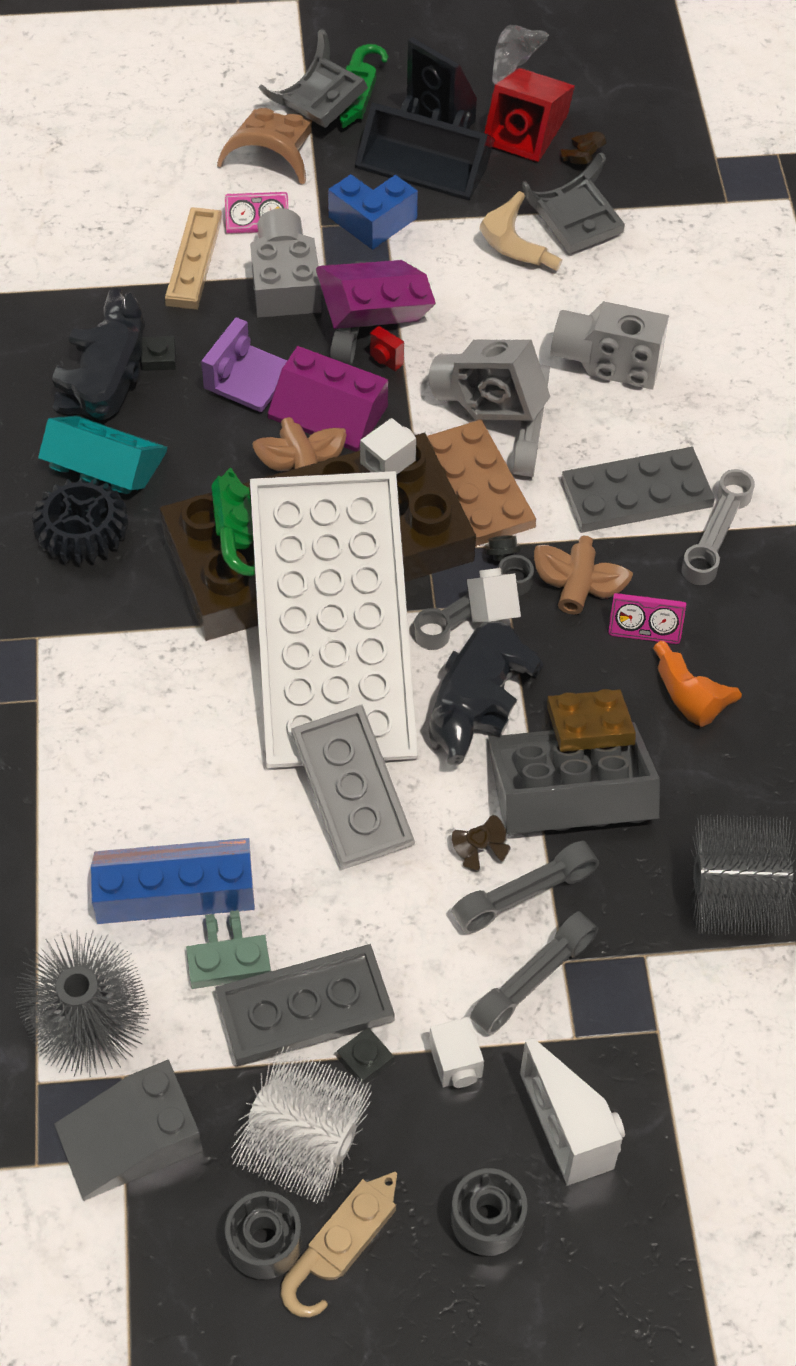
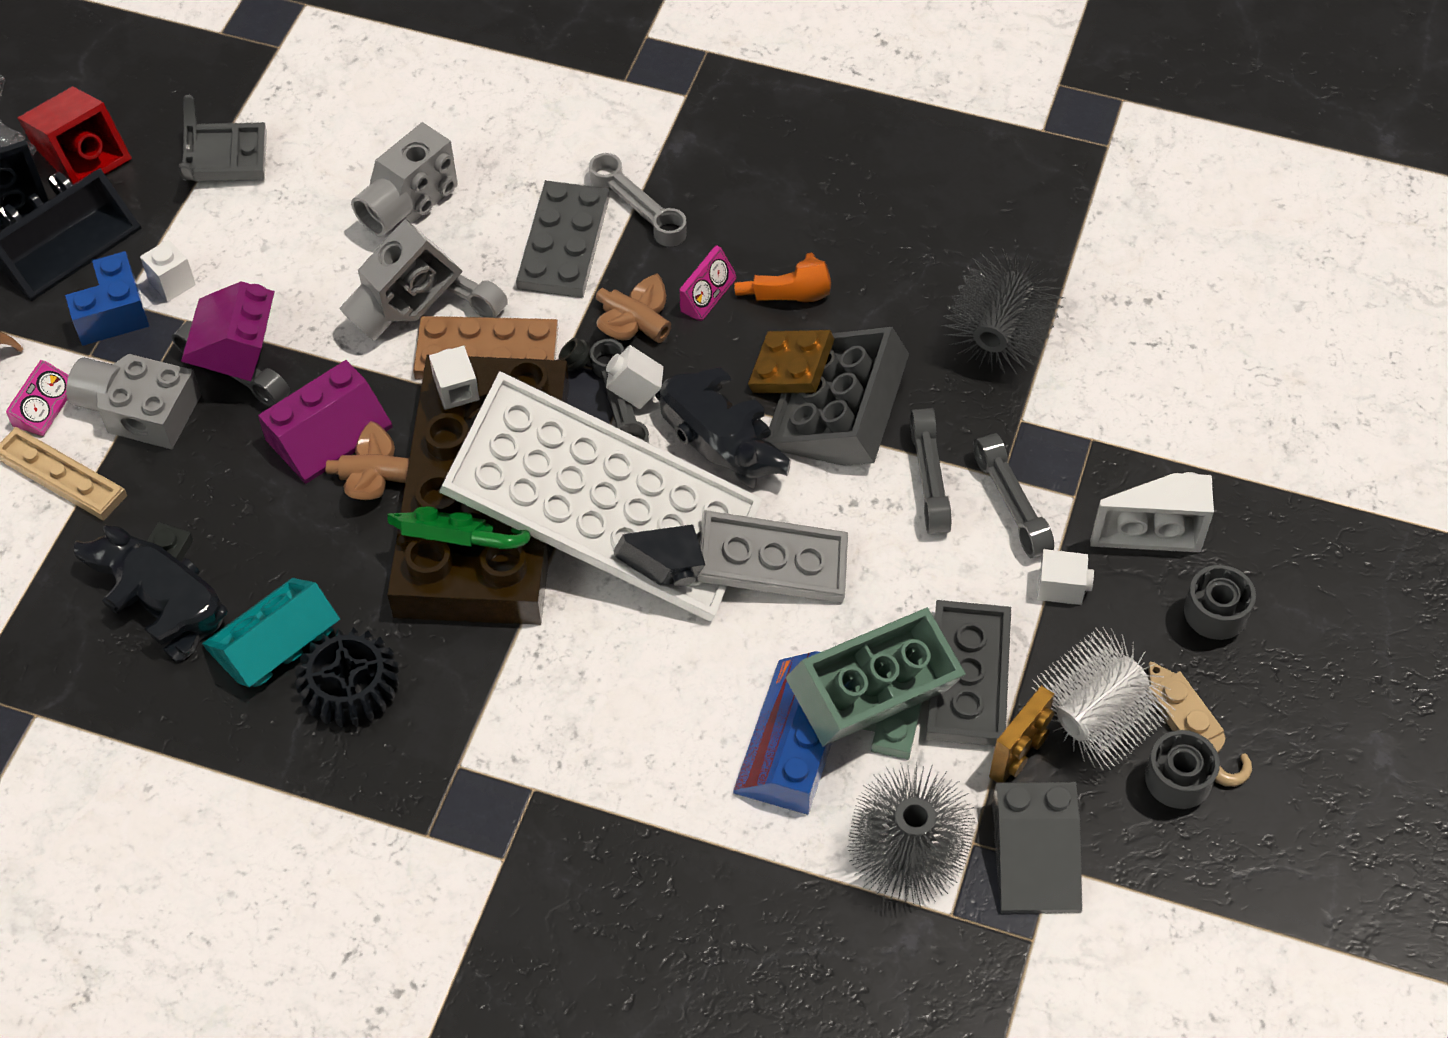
camera: 65 degrees left, 0 degrees up
medium lavender bracket [201,317,287,412] -> none
pearl dark grey plate [336,1027,394,1087] -> none
red plate [370,326,404,372] -> none
dark brown piece [452,815,511,872] -> none
tan animal [479,191,563,271] -> none
dark brown piece [560,131,606,164] -> none
none -> white brick [140,239,196,302]
none -> black slope [613,524,706,587]
none -> sand green brick [786,607,966,746]
none -> pearl gold plate [989,685,1054,783]

